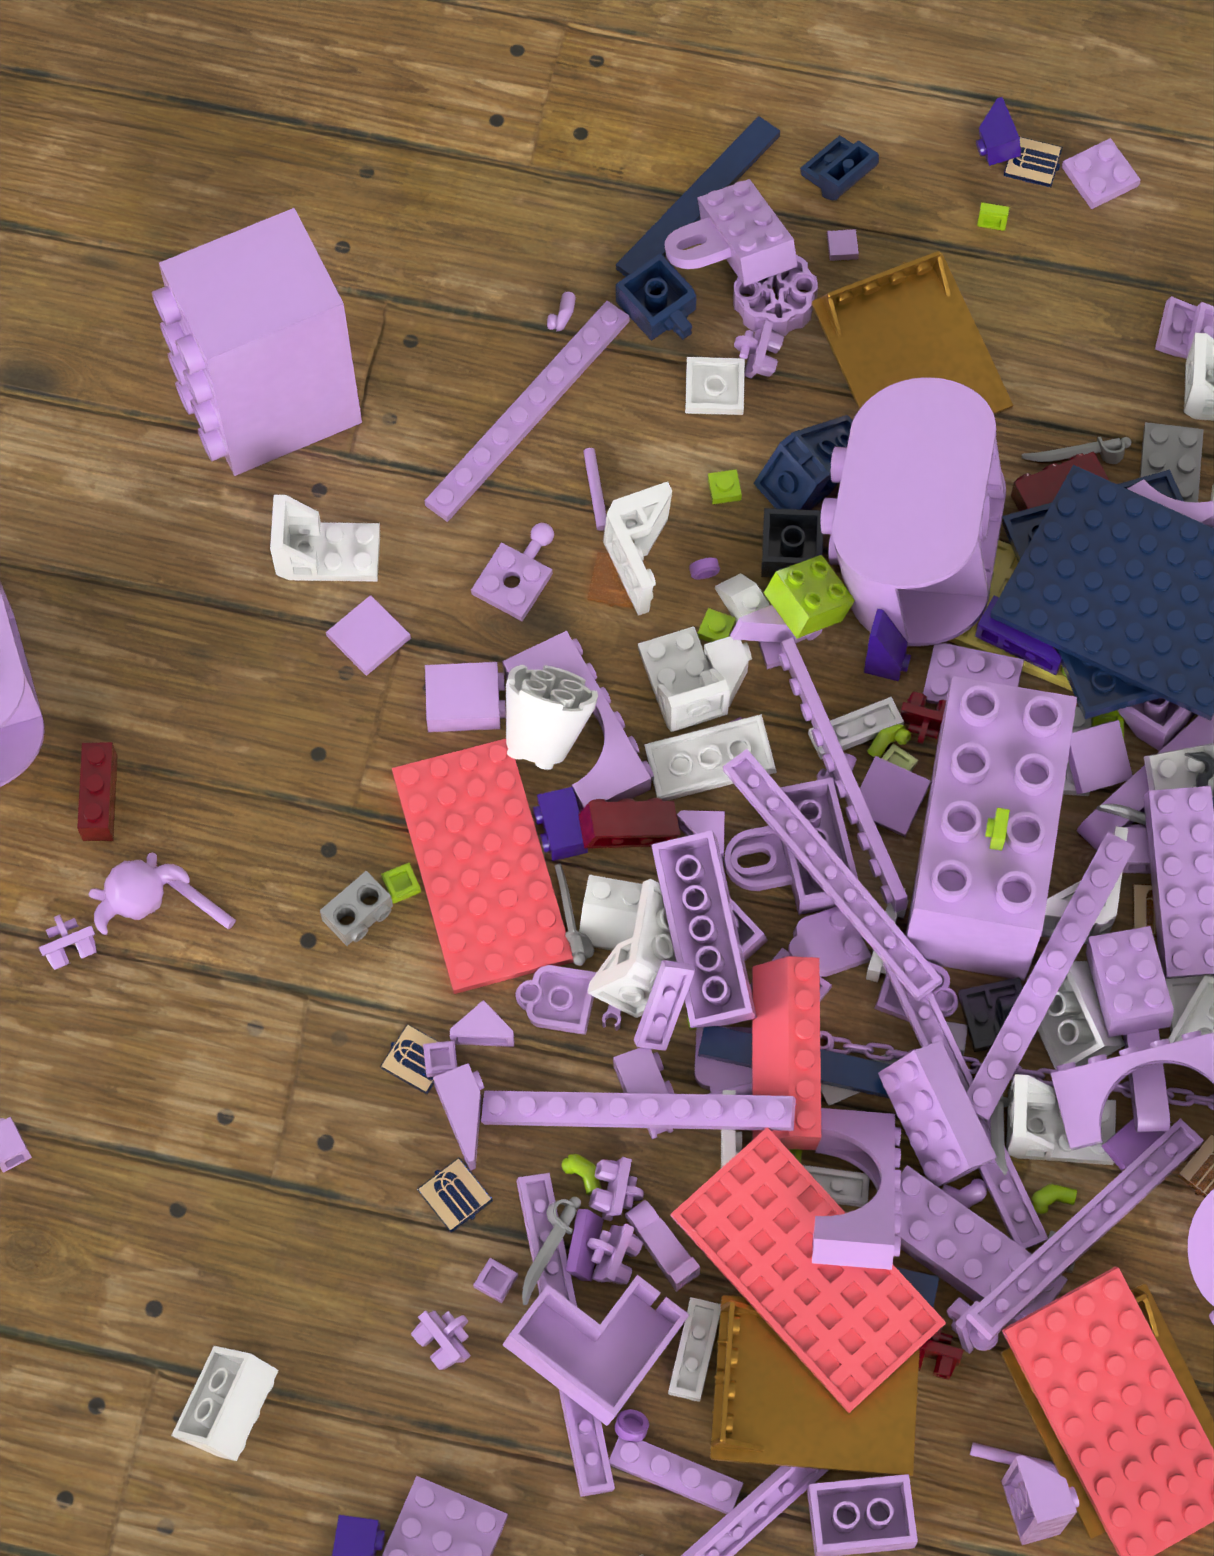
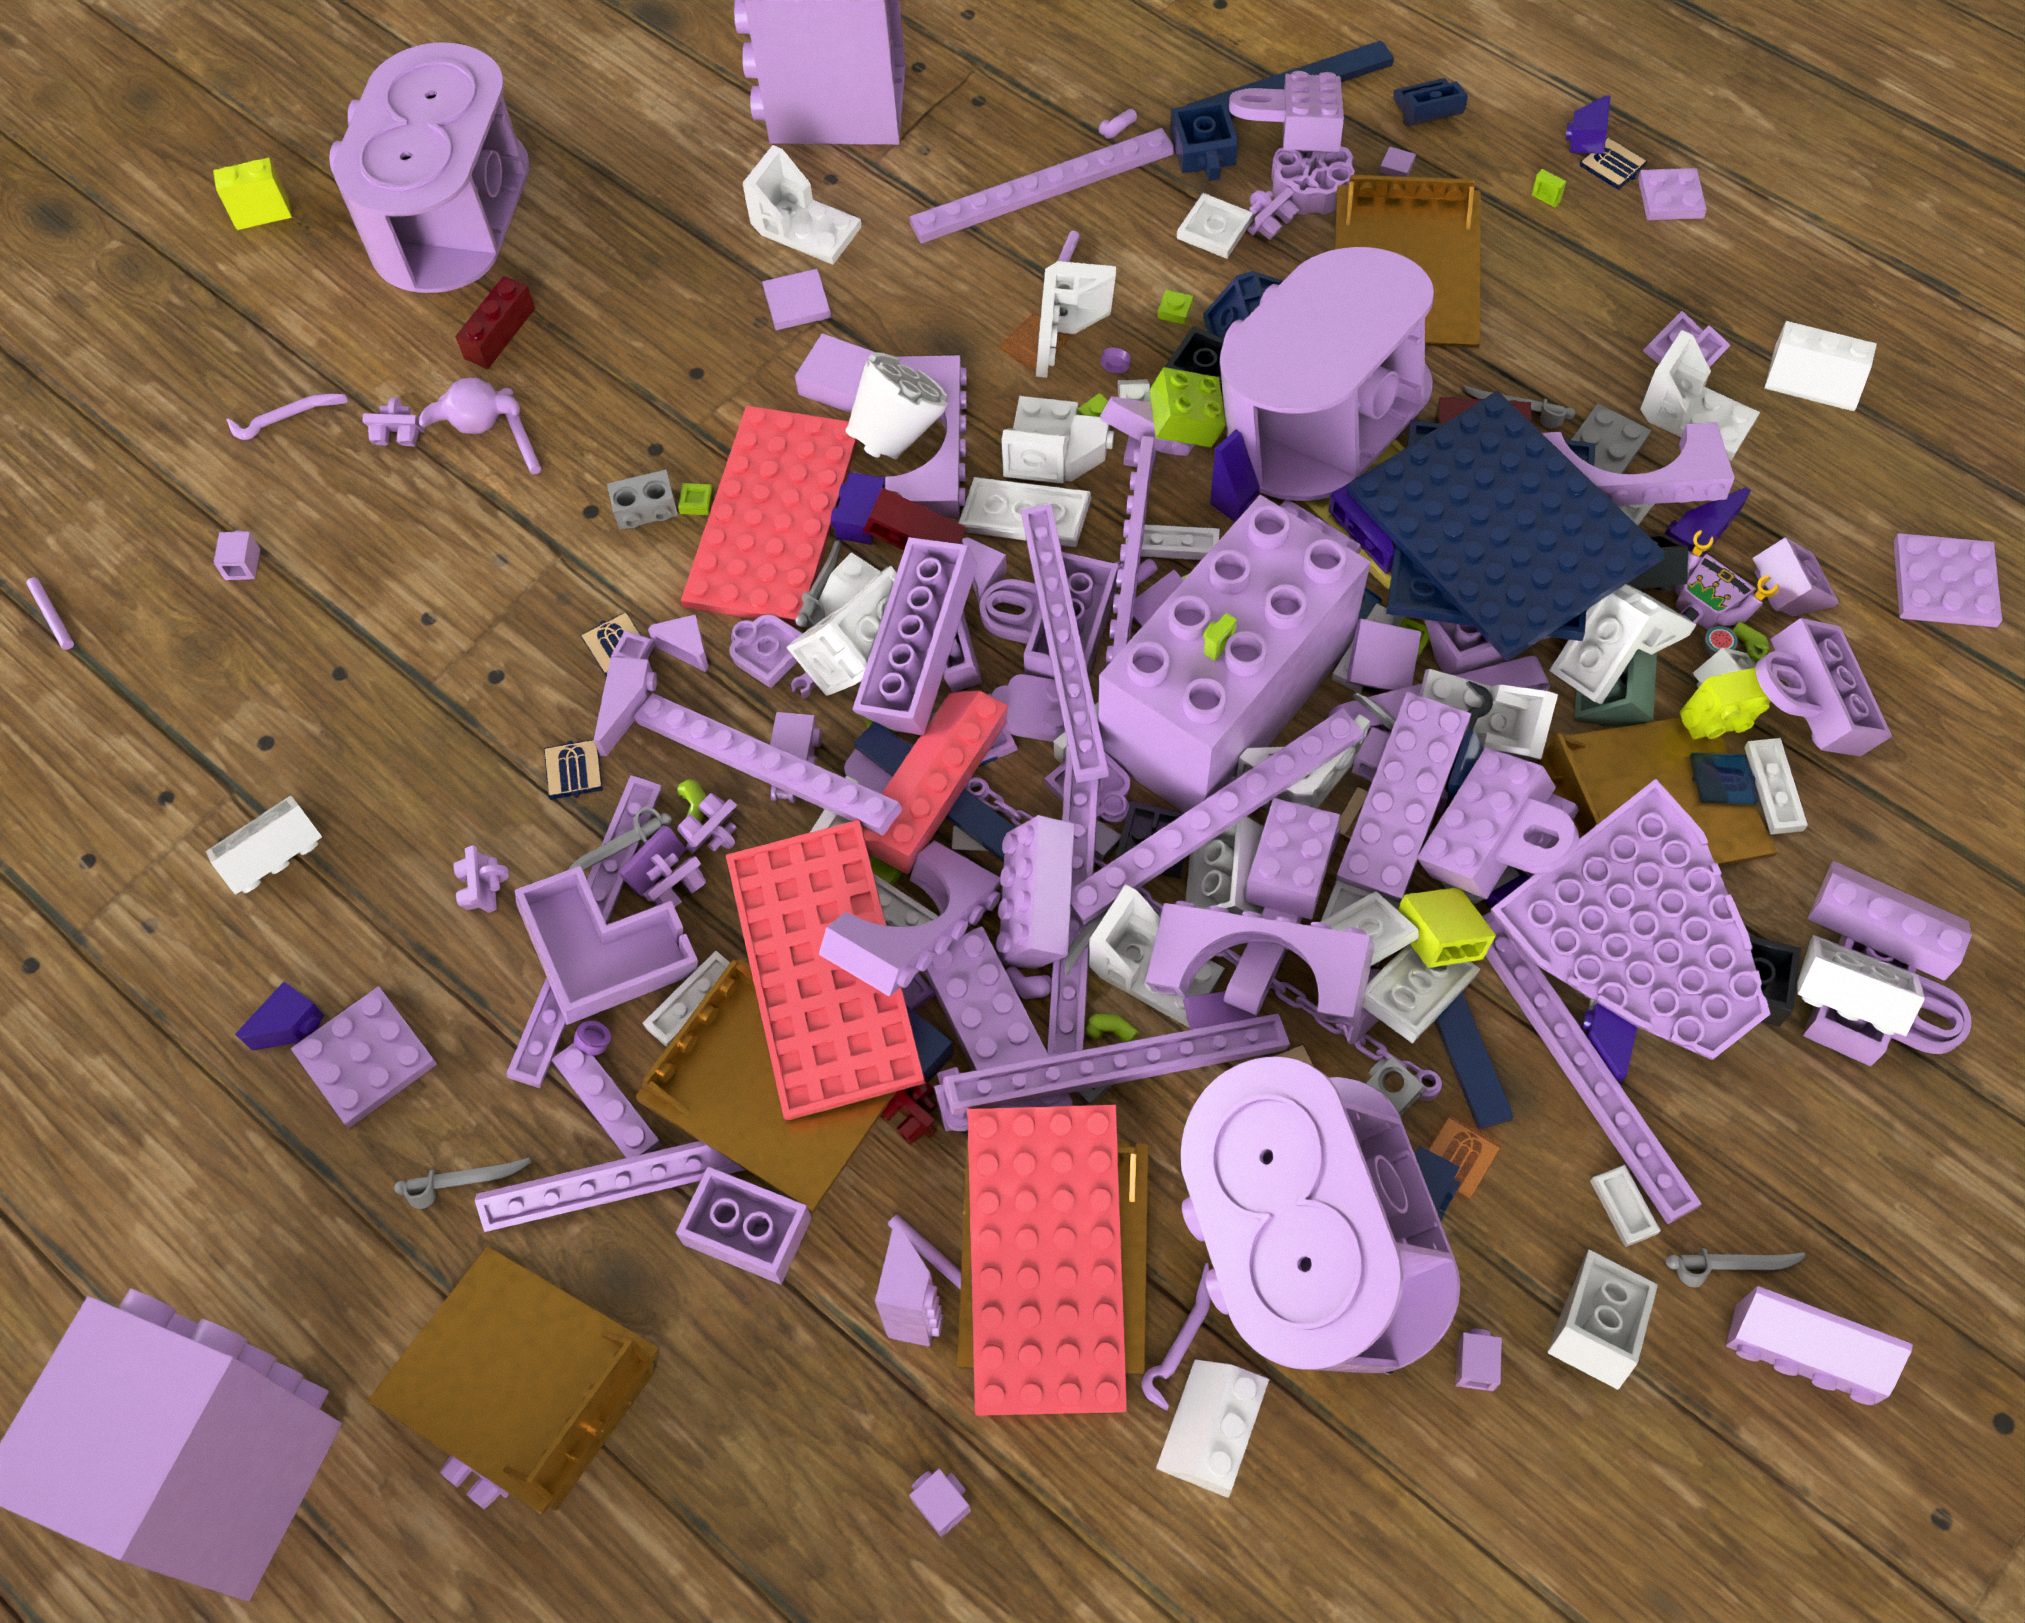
camera: 30 degrees right, 5 degrees down
lavender plate [471,523,554,622] -> none
lavender tile [473,1258,518,1303] -> none
lavender leg [625,1200,700,1292] -> none
lavender plate [634,960,695,1051] -> none
lime arm [867,724,911,758] -> none

